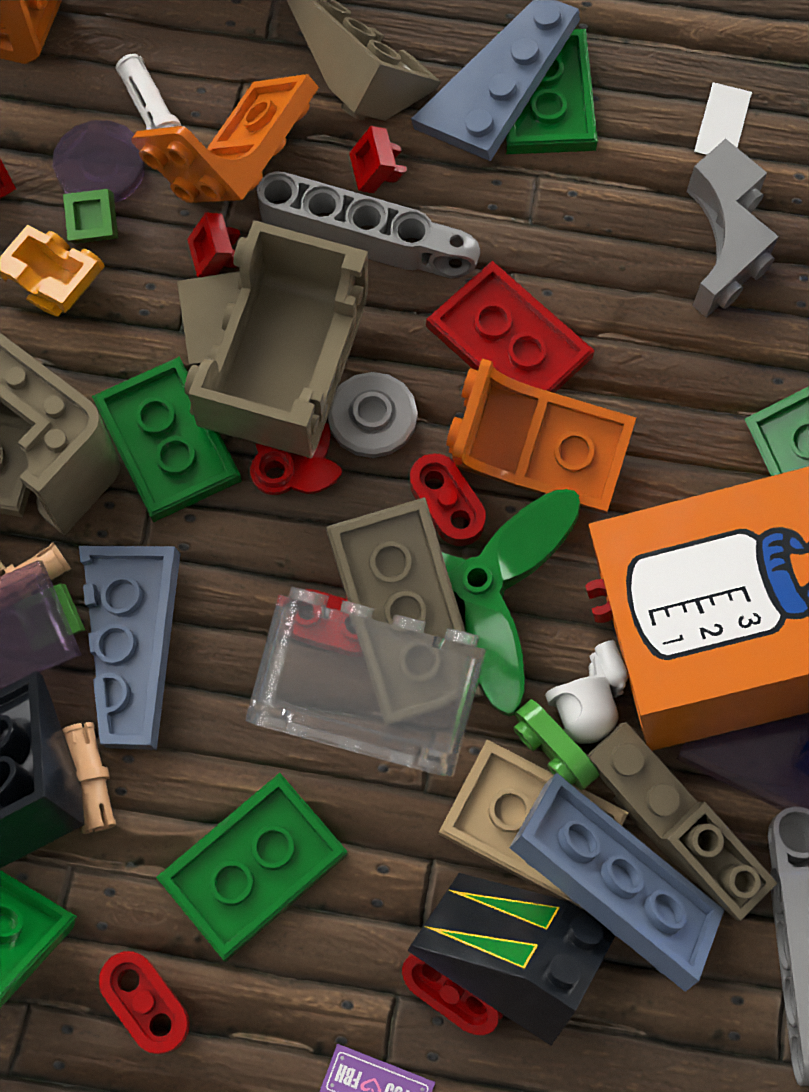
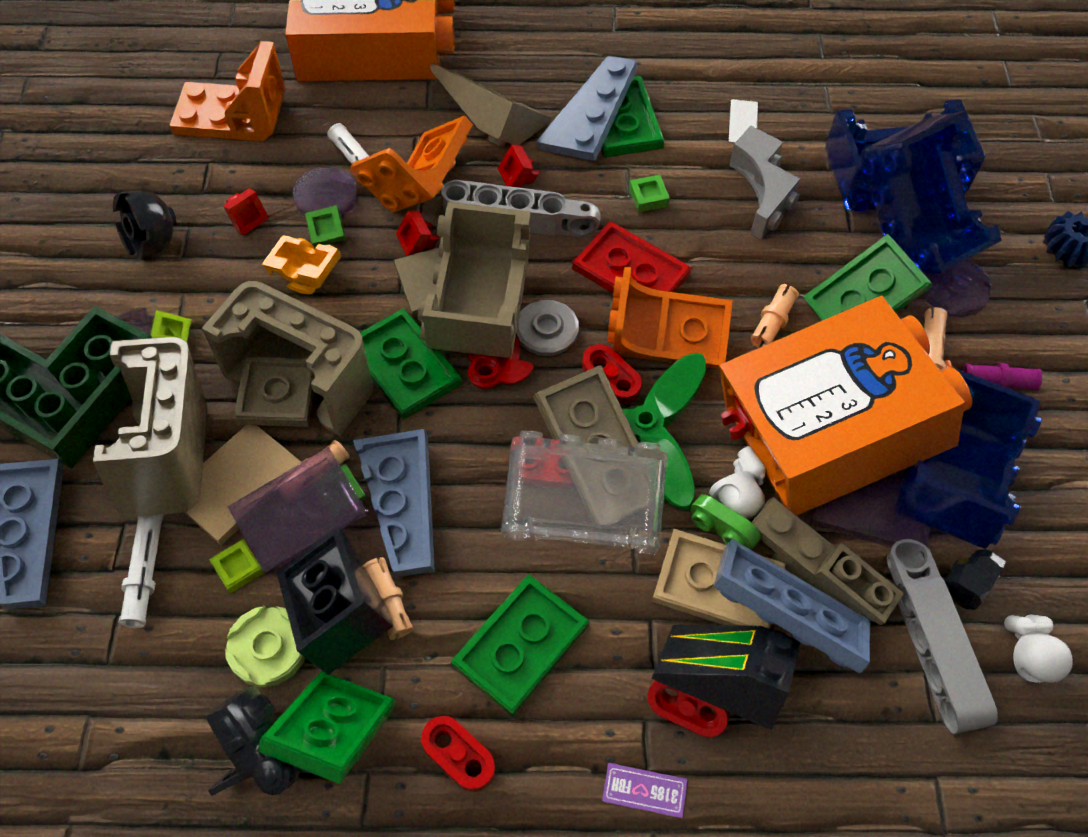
camera: 10 degrees left, 10 degrees down
none -> bright green plate [629,175,670,213]
none -> light nougat pin [750,284,799,348]

